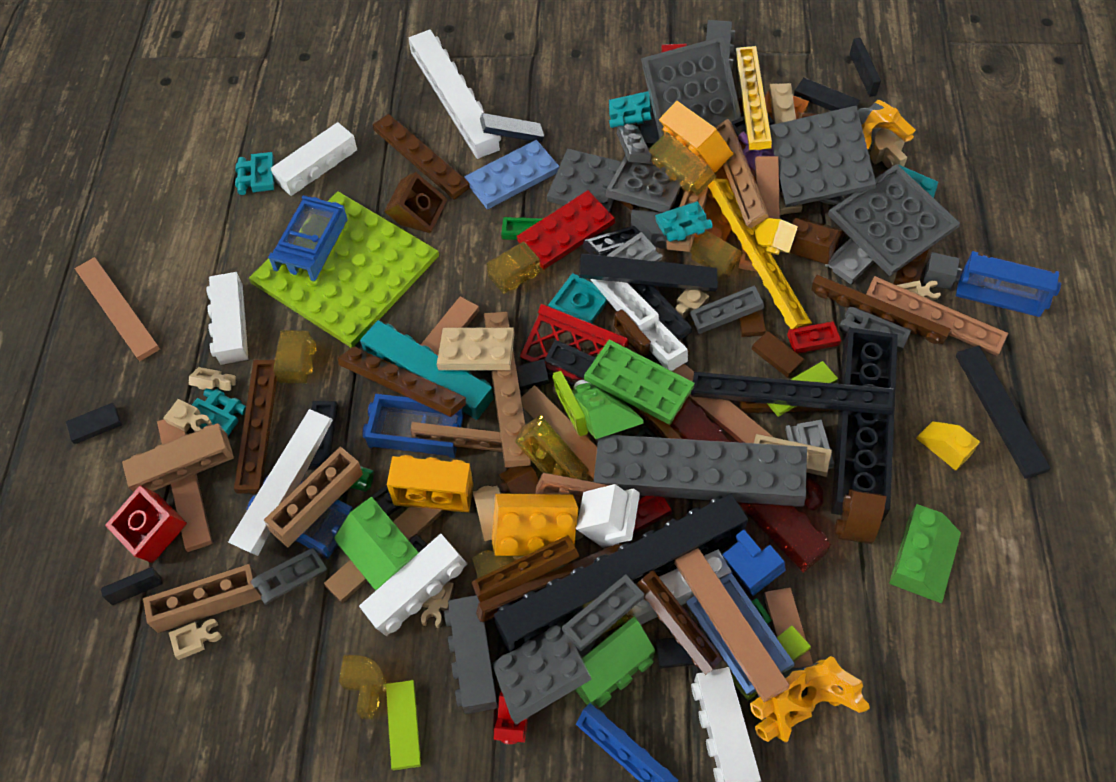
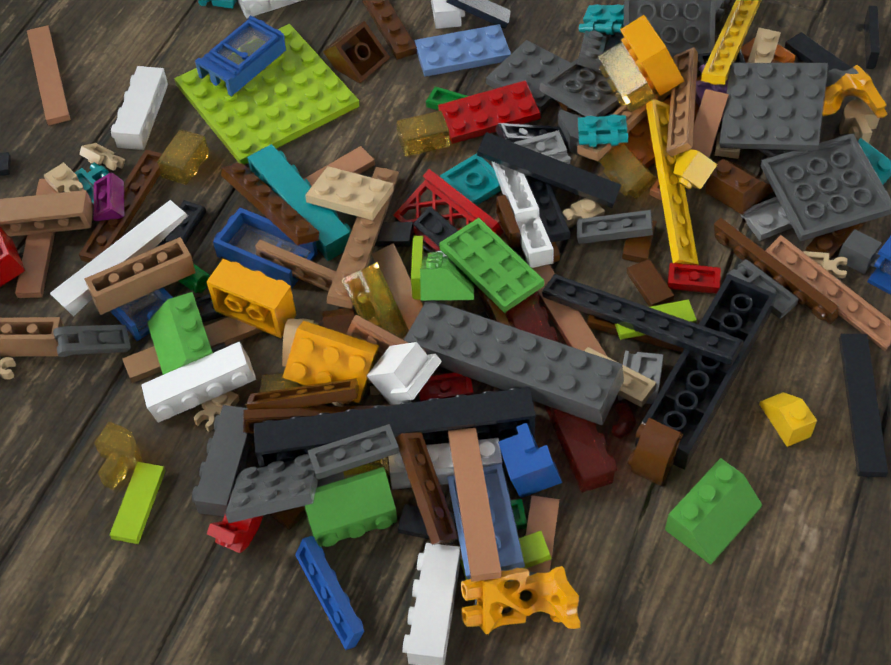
camera: 20 degrees right, 5 degrees down
none -> magenta slope [94,172,124,221]

